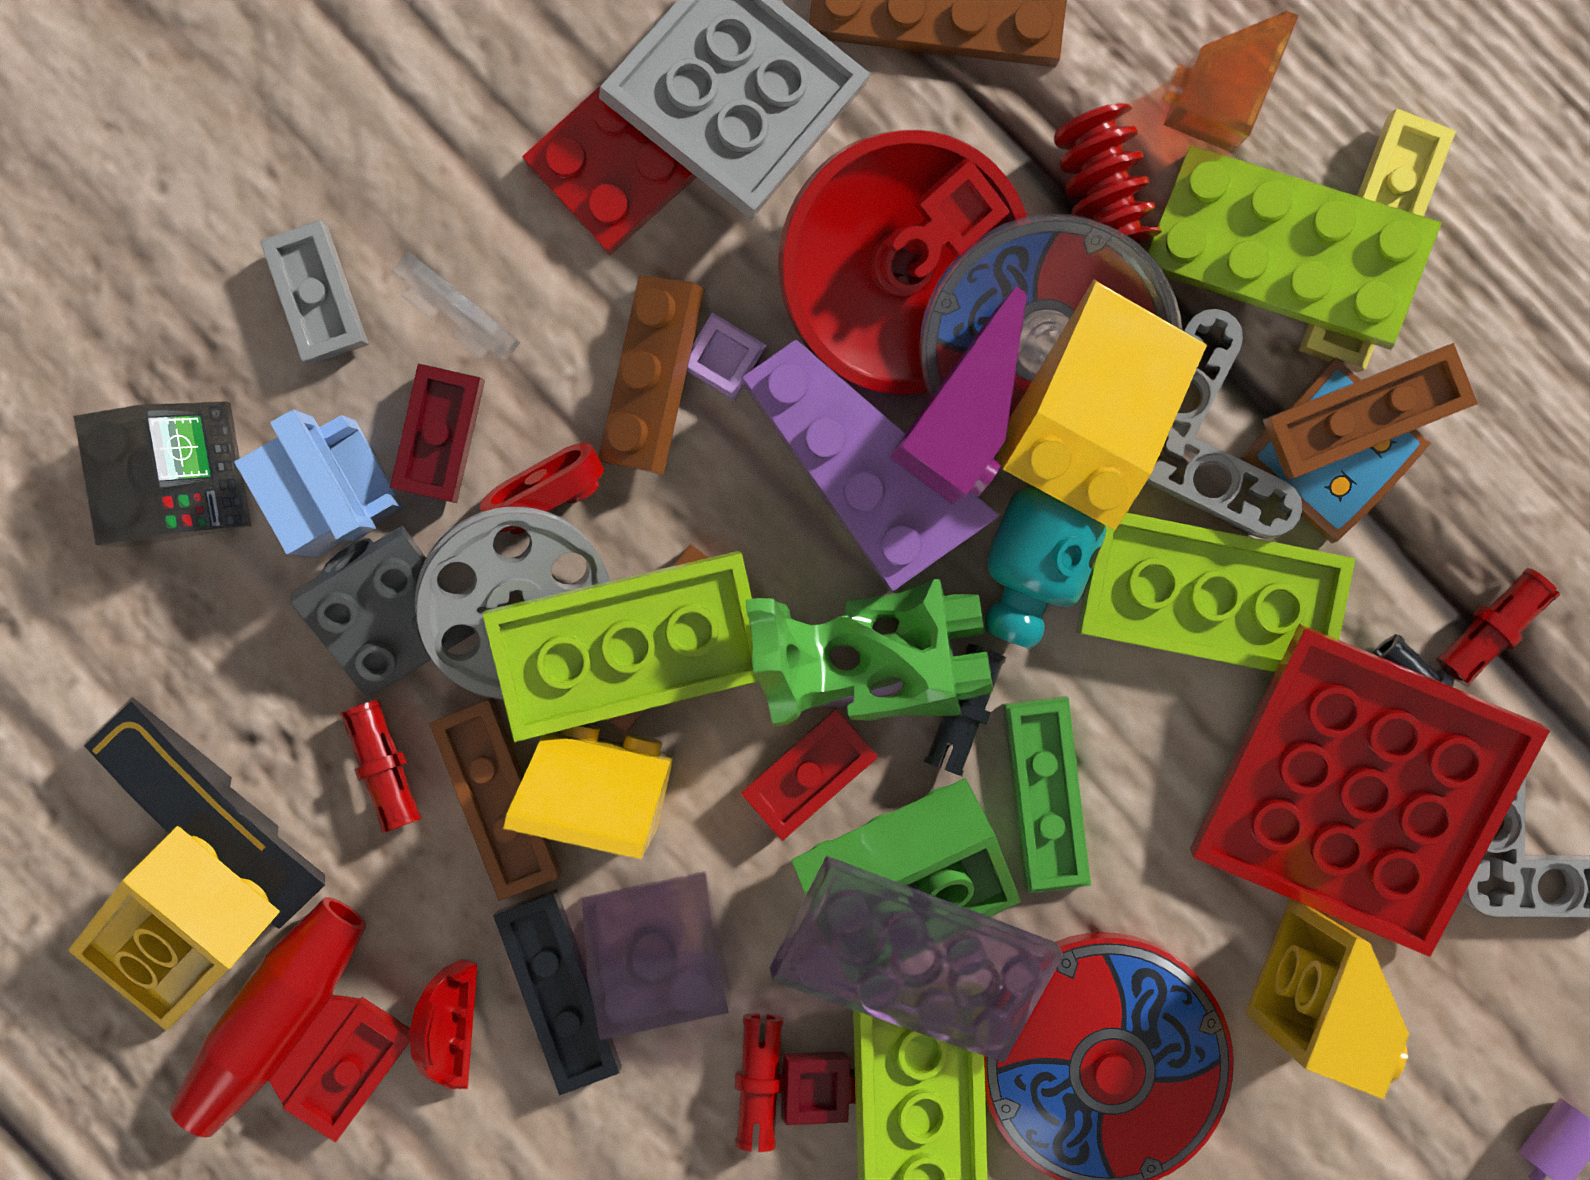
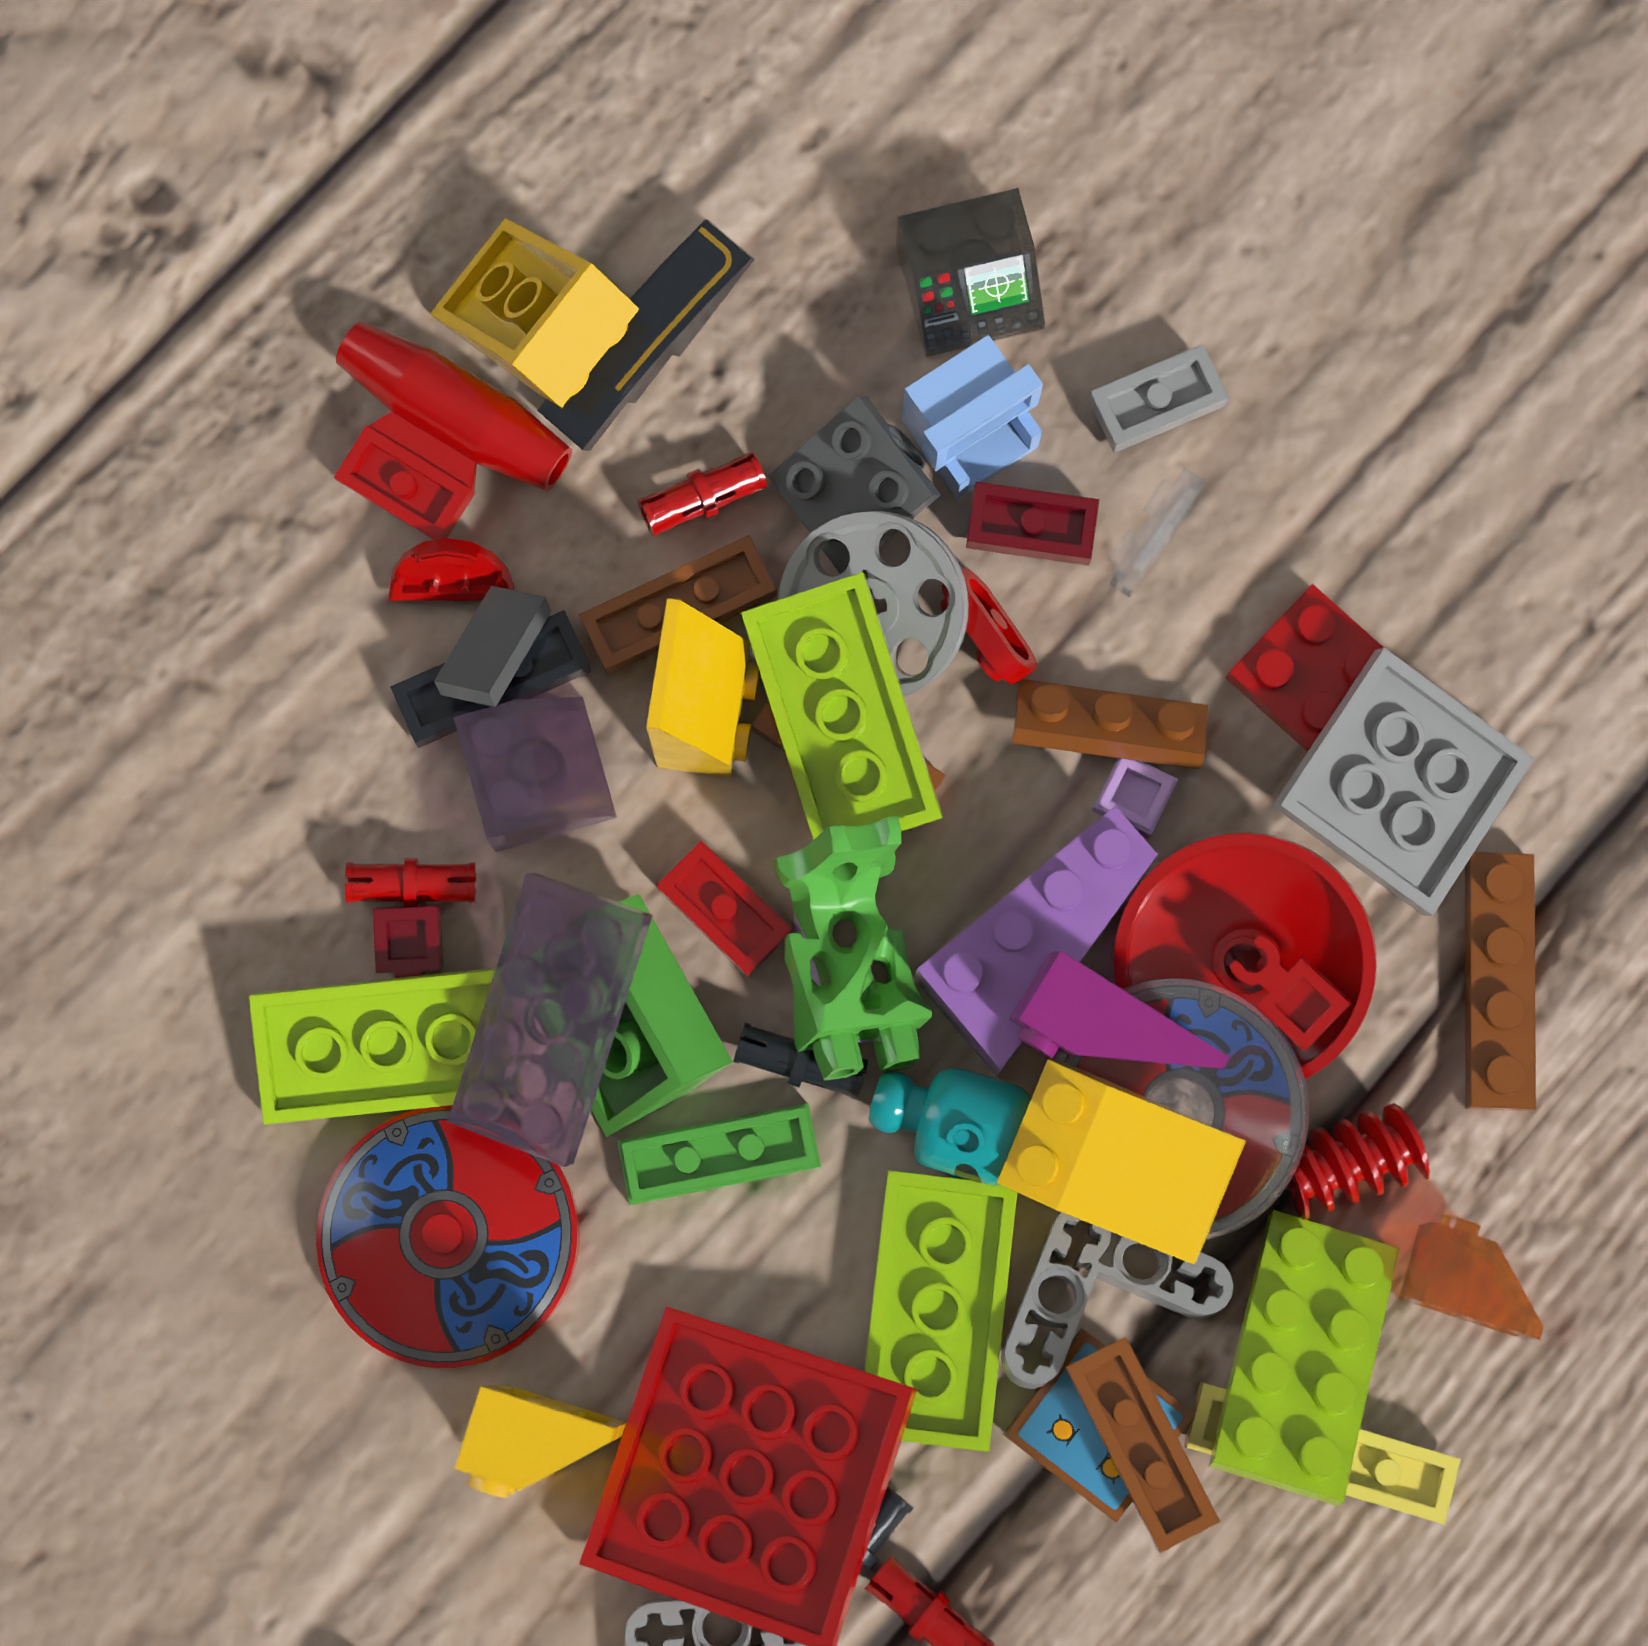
camera: 80 degrees right, 10 degrees down
none -> dark grey tile [434,586,552,707]

